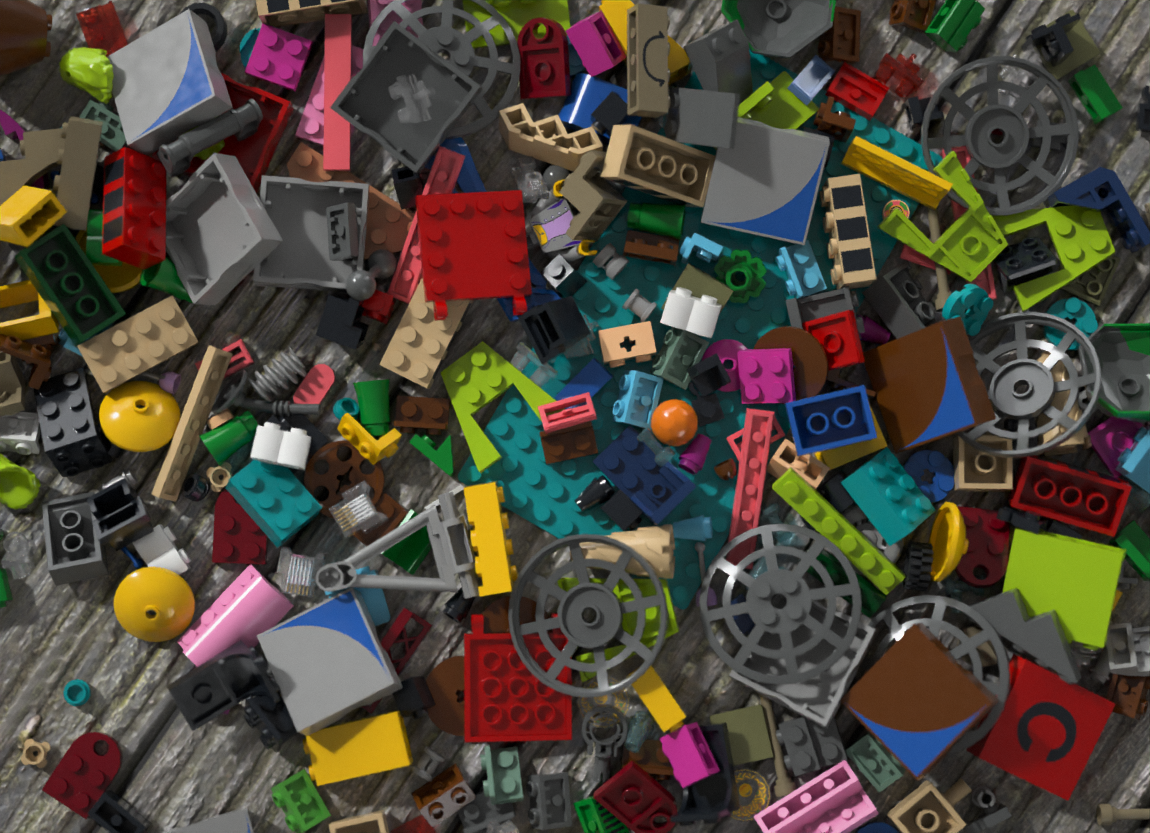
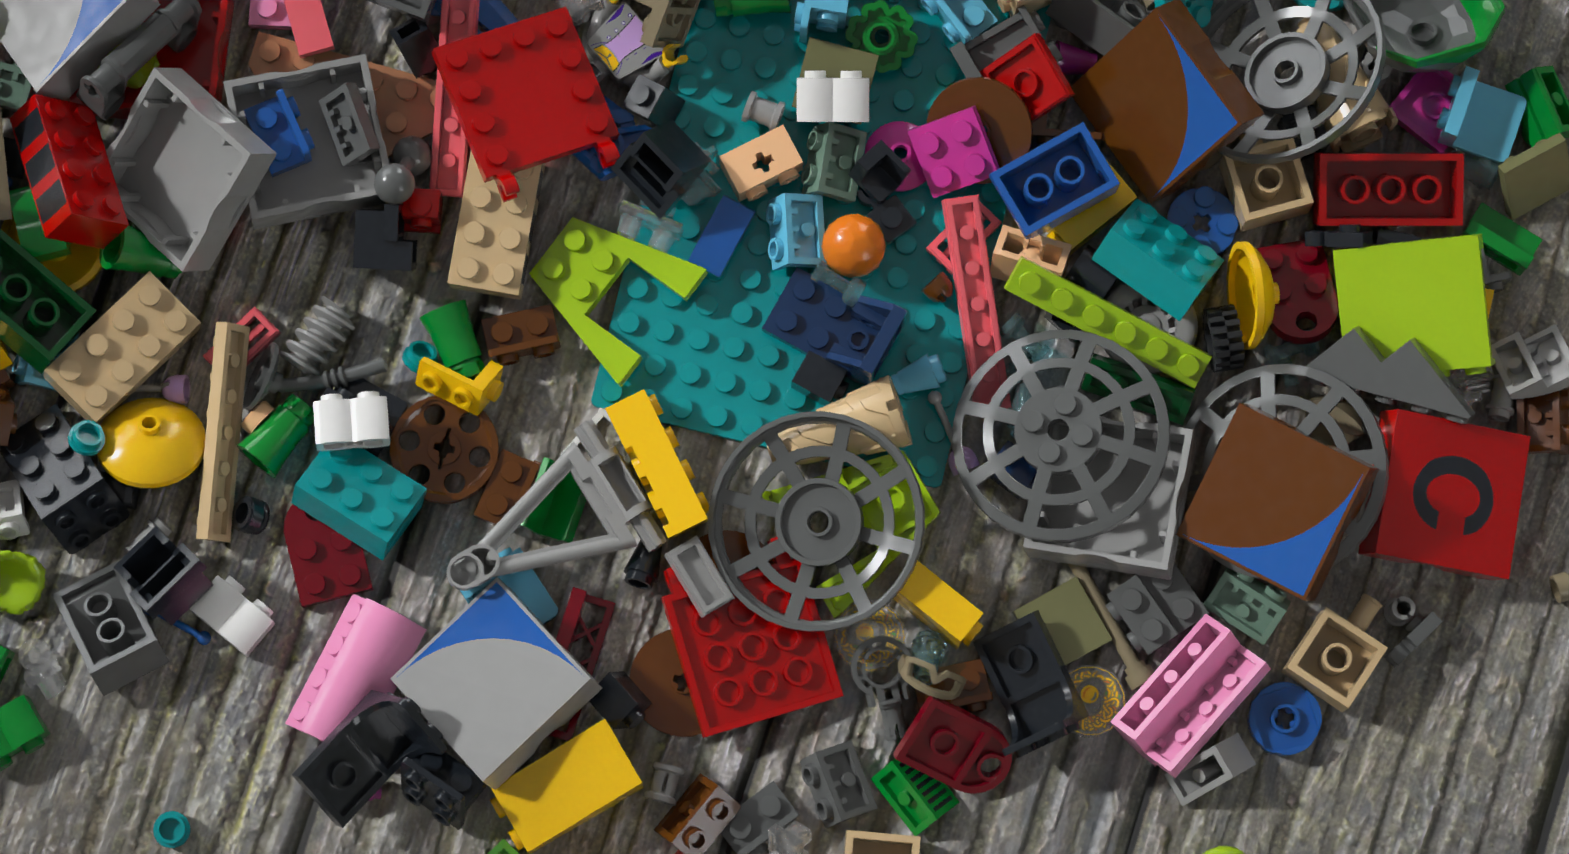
camera: 20 degrees left, 5 degrees down
yellow dish [114,567,195,642] -> none
tan plate [206,462,233,492] -> none
clear piece [277,546,328,598] -> none
coral tile [293,364,335,404] -> none
clear piece [329,480,389,538] -> none
green slope [409,434,455,477] -> none
sand green bracket [480,745,524,805] -> none
coral tile [538,392,597,434] -> none
reddish brown bracket [539,421,598,465] -> none
black cone [575,475,615,512] -> none
light grey wheel [593,243,629,280] -> none
reddish brown bracket [623,230,679,265] -> none
dark pink brick [659,722,720,788] -> none
magenta cone [678,434,712,475] -> none
none -> teal plate [68,420,105,456]
none -> blue bracket [243,89,315,178]
none -> light grey tile [664,535,735,618]
none -> dark tan helmet [898,654,967,700]

